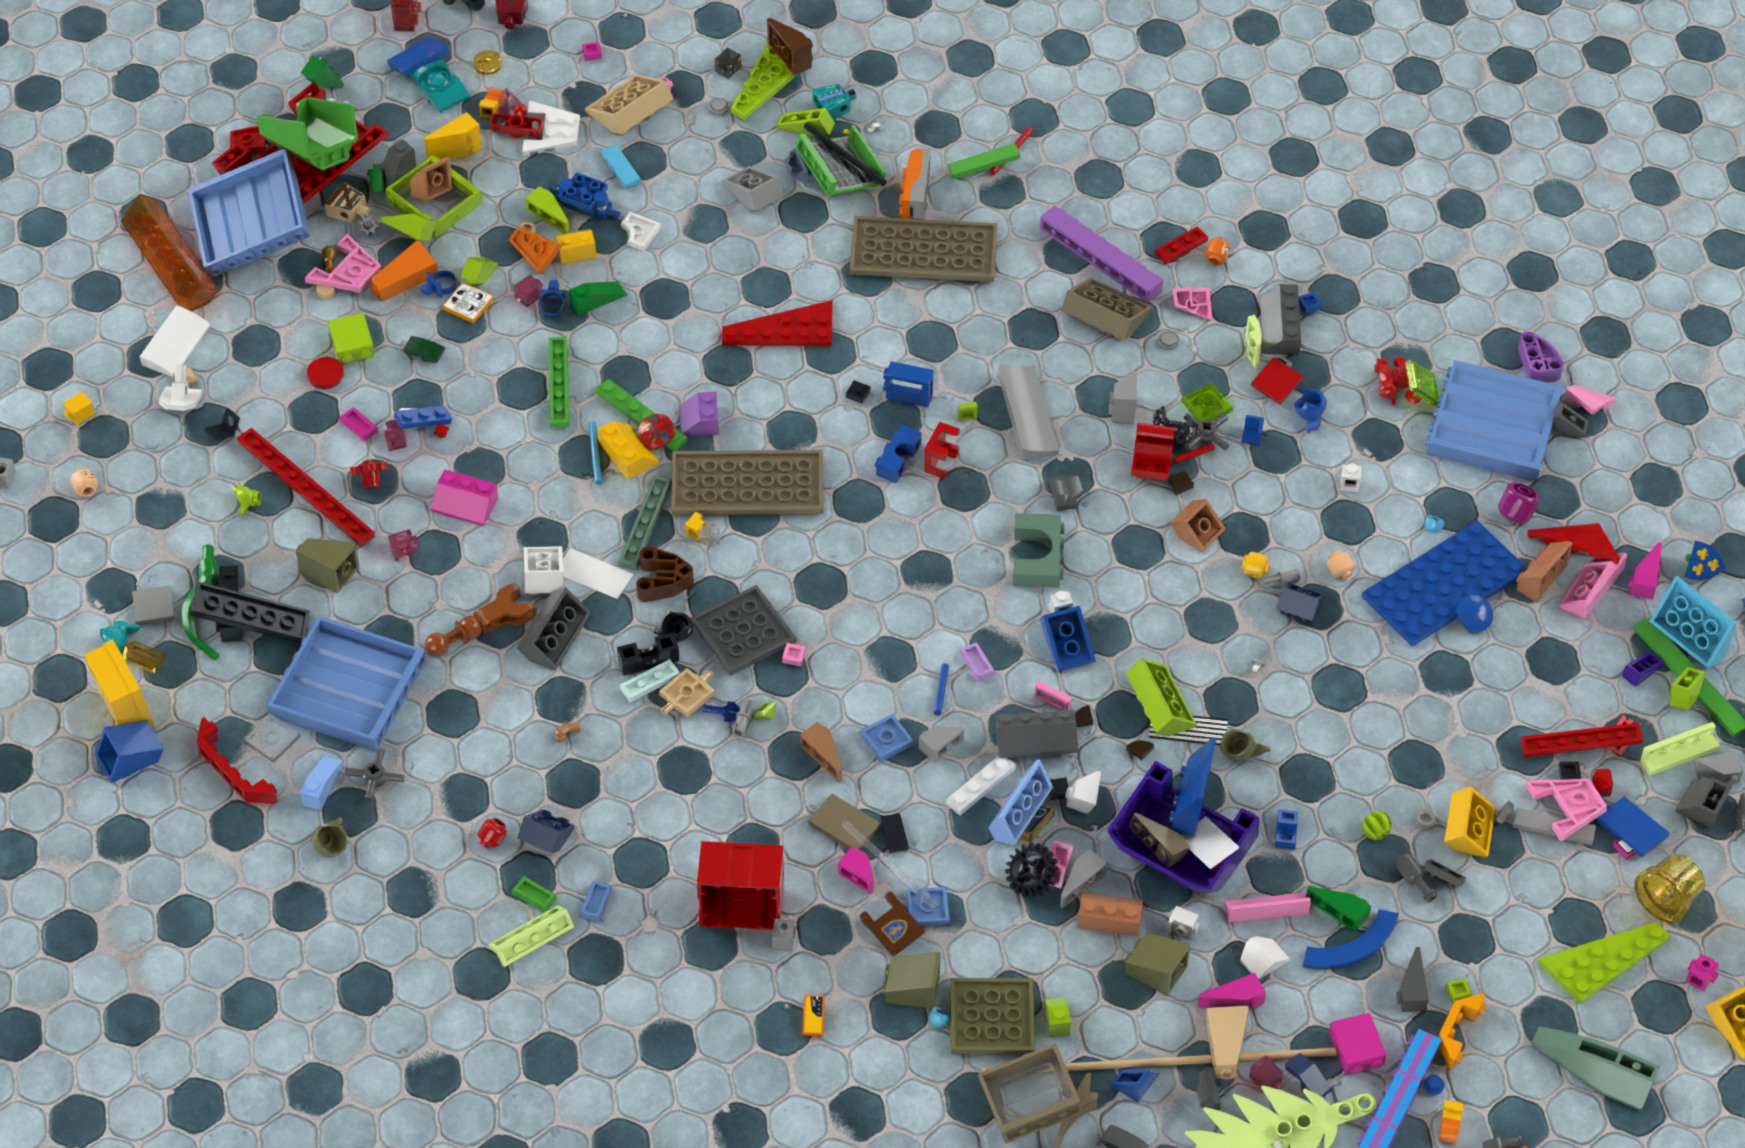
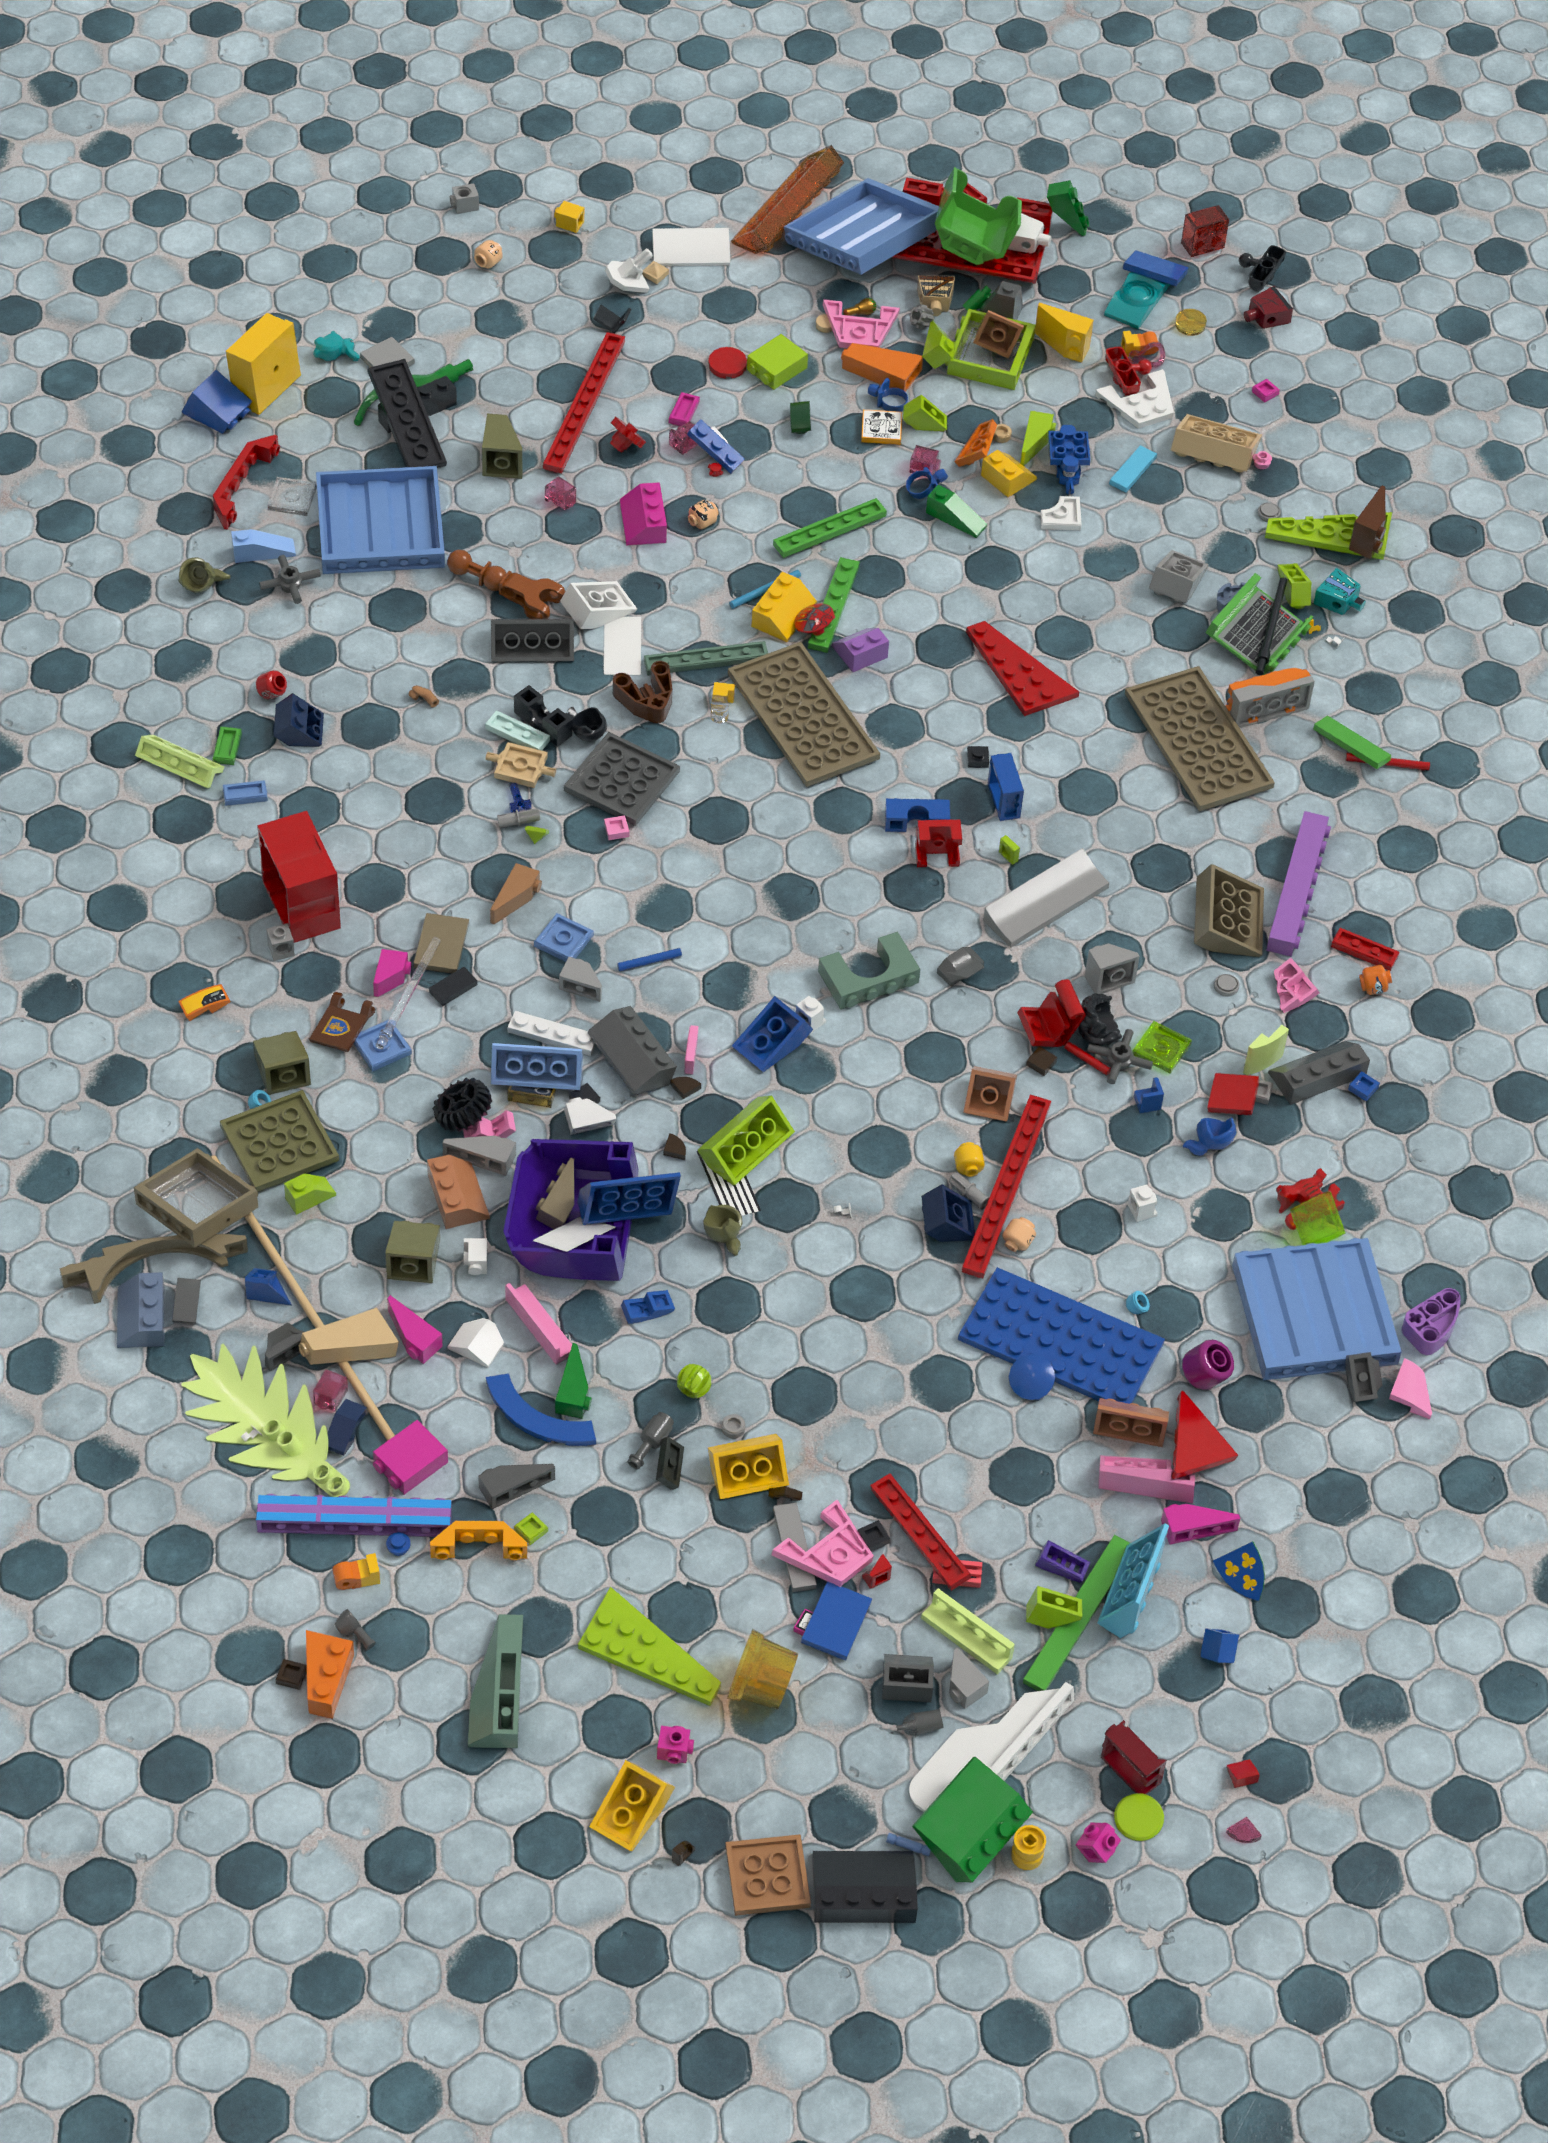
camera: 60 degrees right, 0 degrees up
clear yellow slope [122,641,166,673] -> none
lime animal [232,483,261,516] -> none
clear smoke brick [714,47,741,79] -> none
lavender tile [960,642,995,682] -> none
none -> light nougat head [688,500,719,530]
none -> red plate [962,1094,1051,1279]

